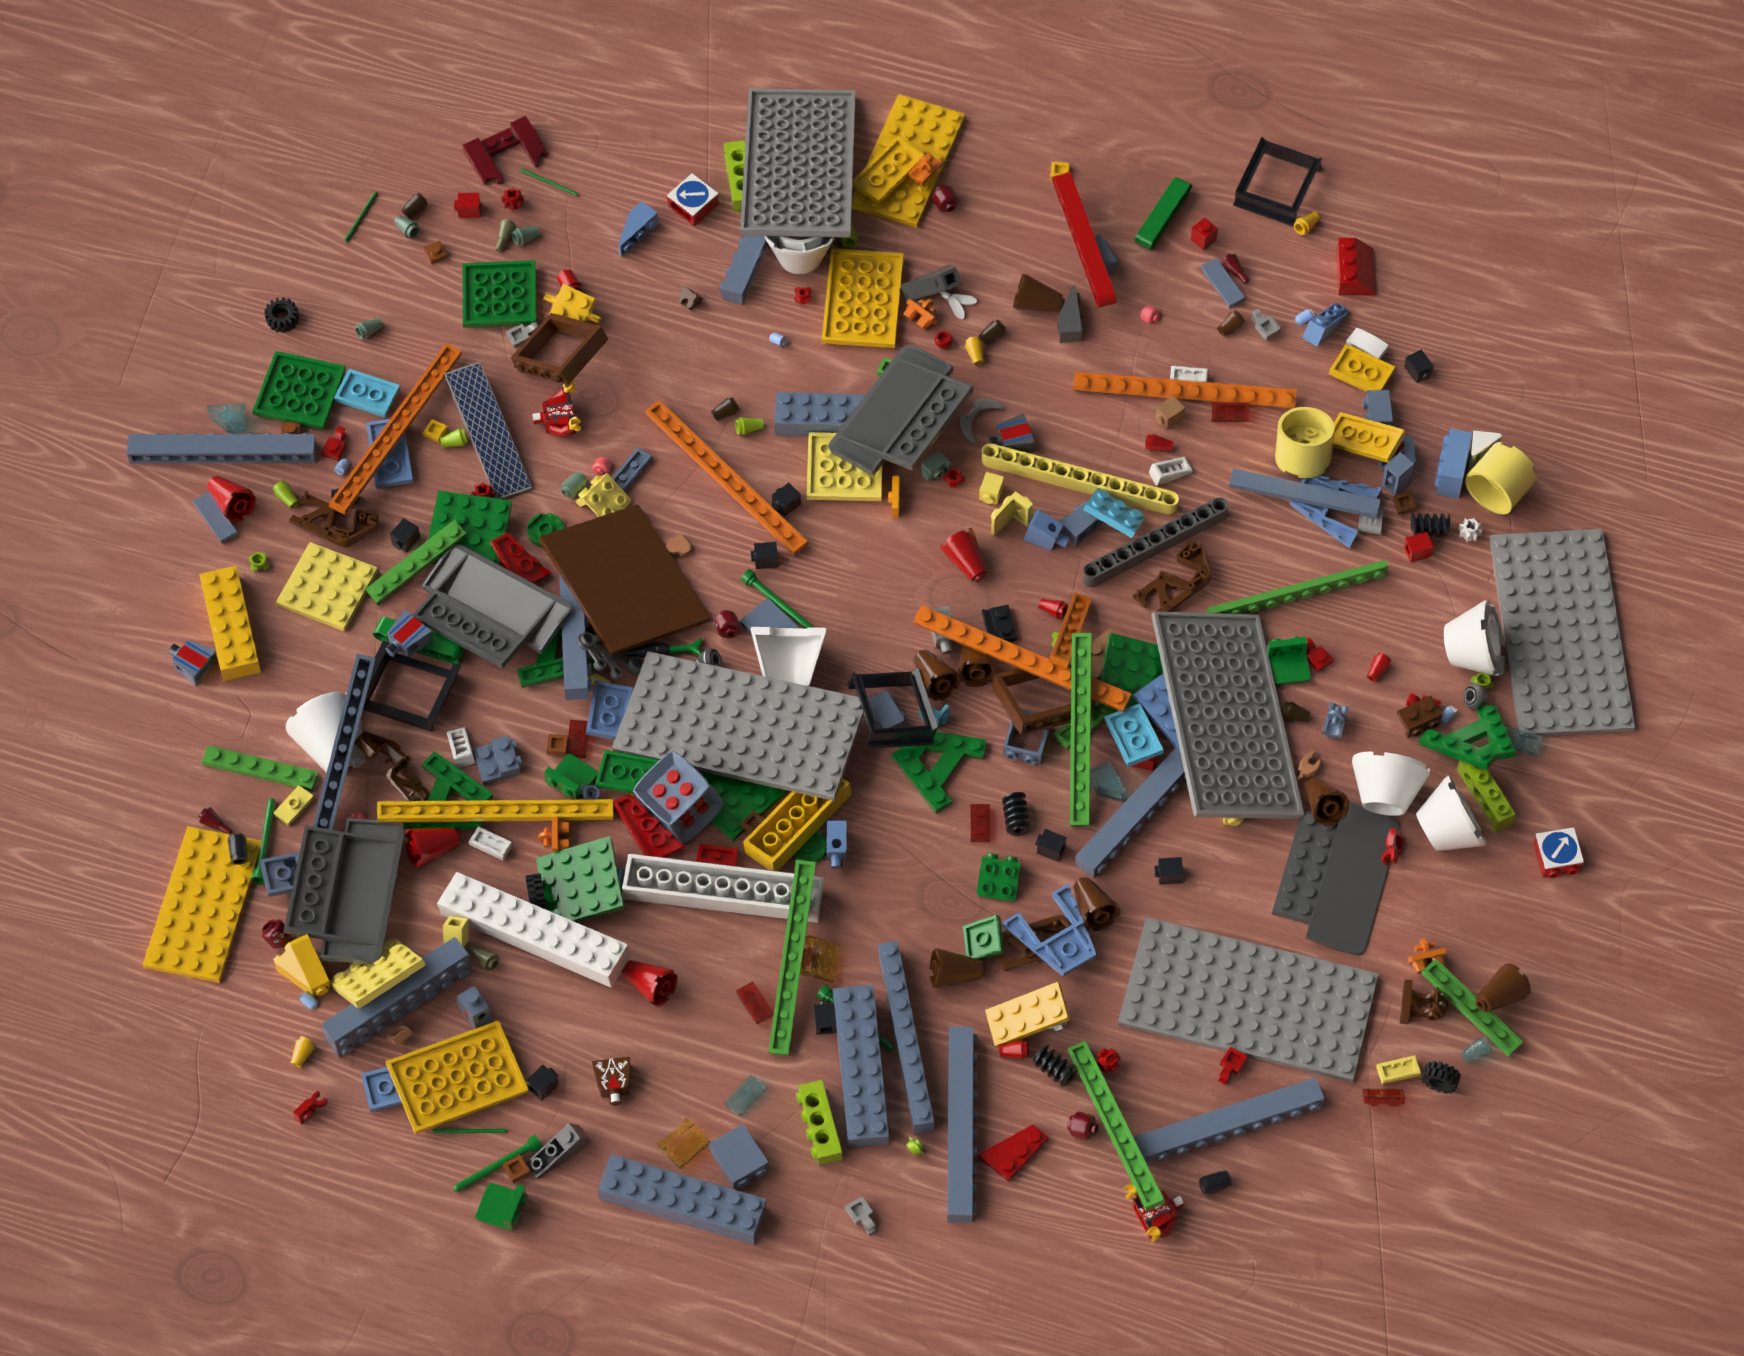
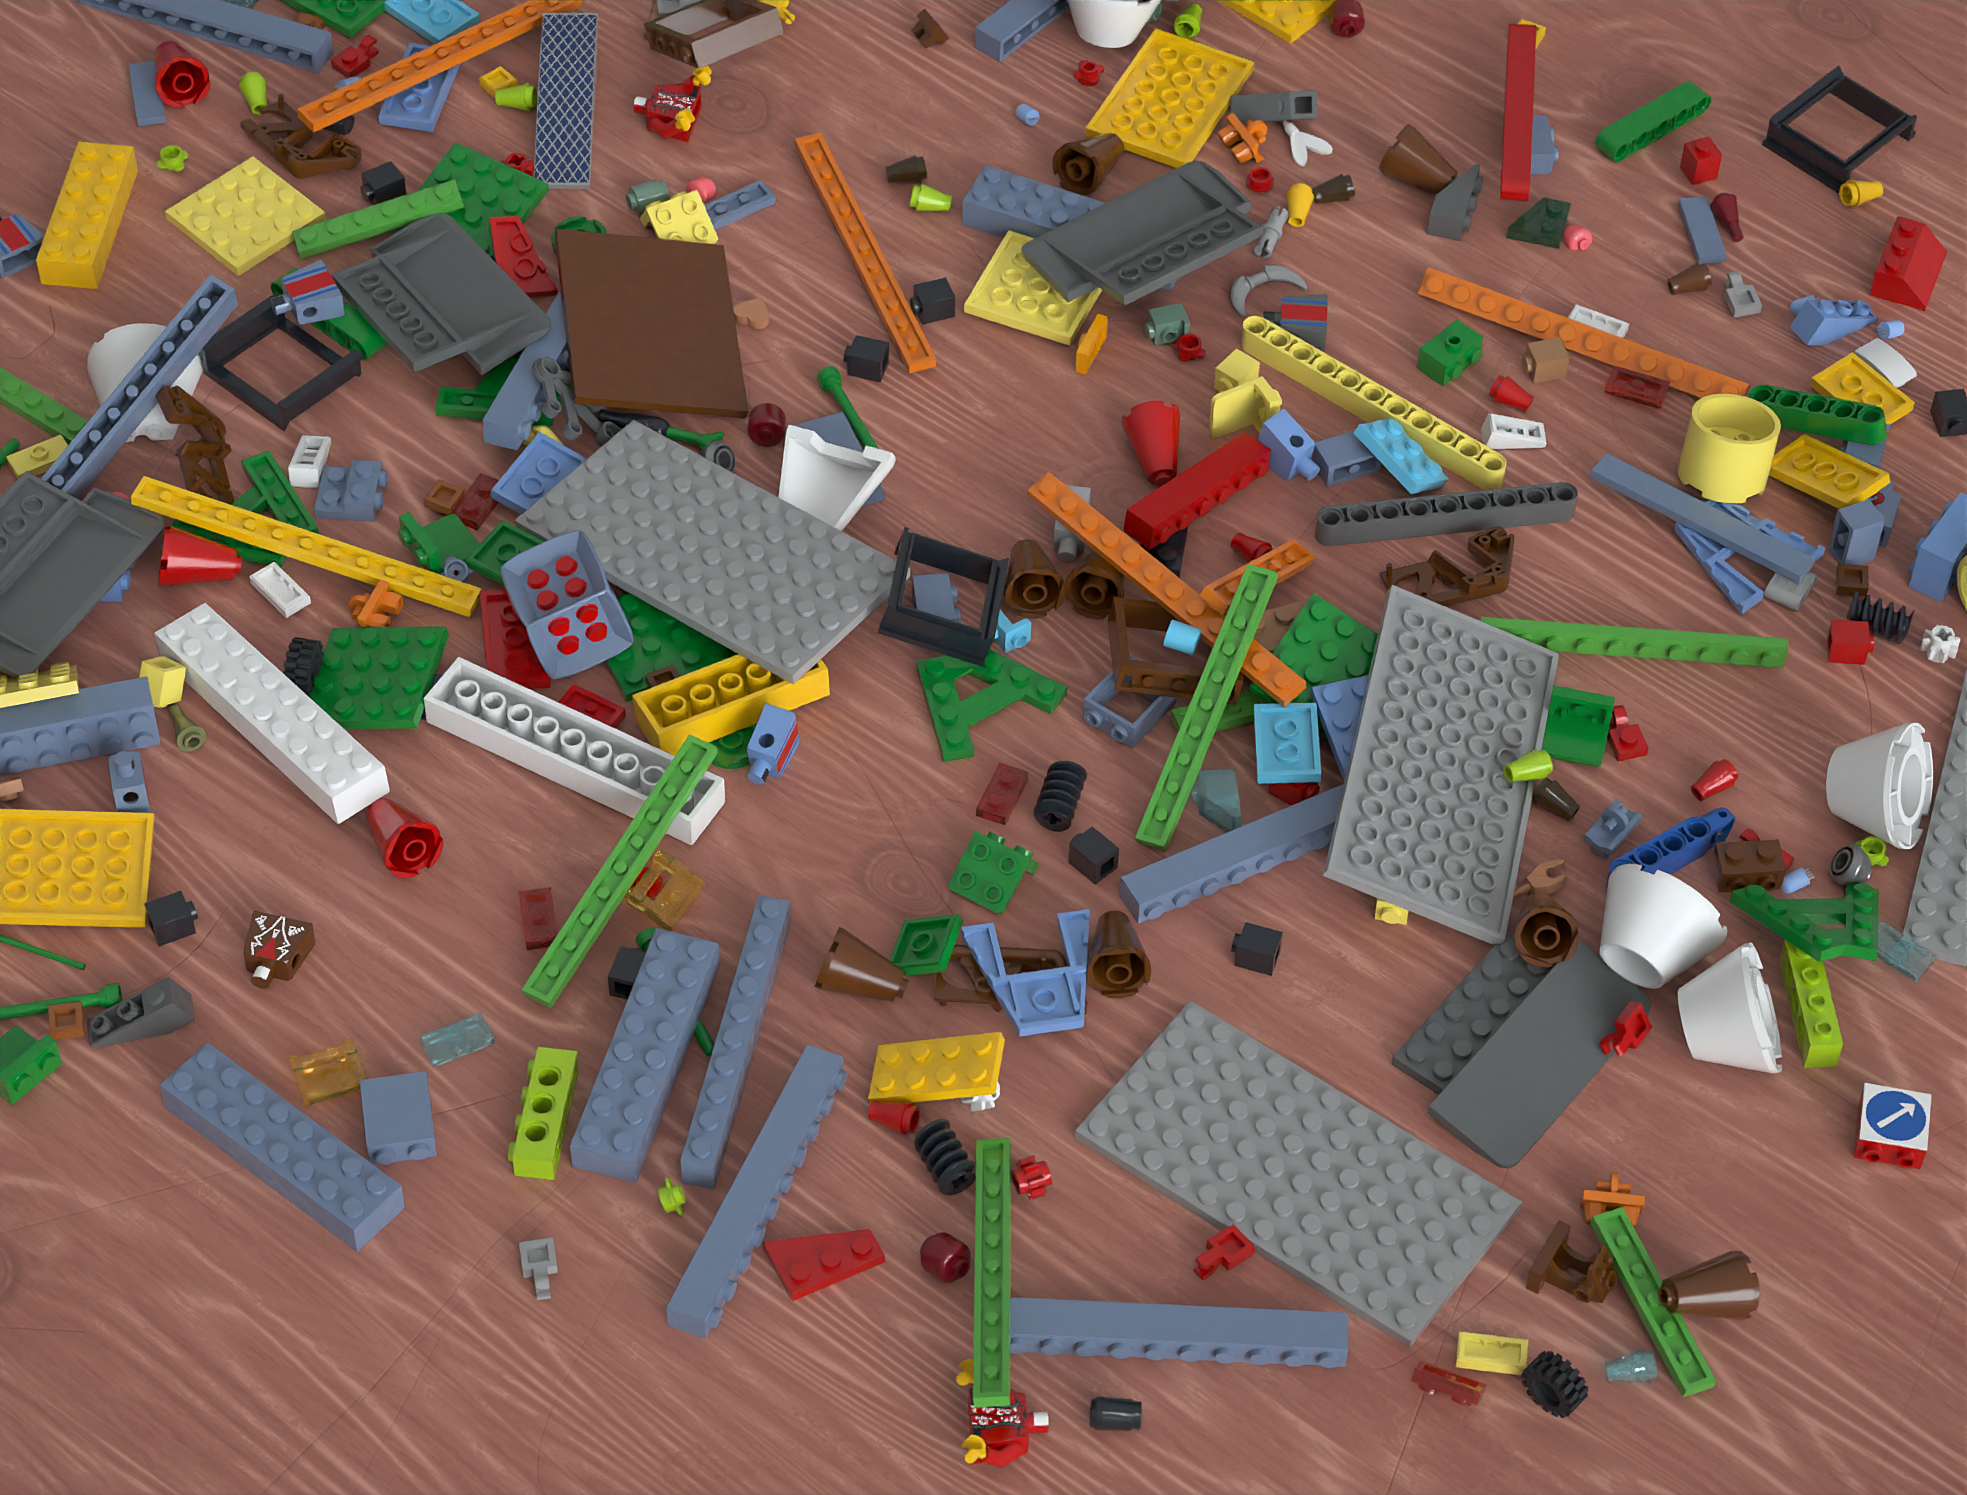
camera: 20 degrees right, 10 degrees down
none -> reddish brown cone [1052,133,1124,196]
none -> red brick [1123,432,1271,550]
none -> medium azure beam [1163,619,1202,656]
none -> light grey pin [1254,206,1289,259]
none -> green brick [1417,319,1483,386]
none -> lime cone [1503,749,1553,783]
none -> clear green wing [1506,198,1571,249]
none -> blue piece [1605,807,1736,891]
none -> green beam [1748,385,1888,445]
none -> light blue piece [1876,320,1905,339]

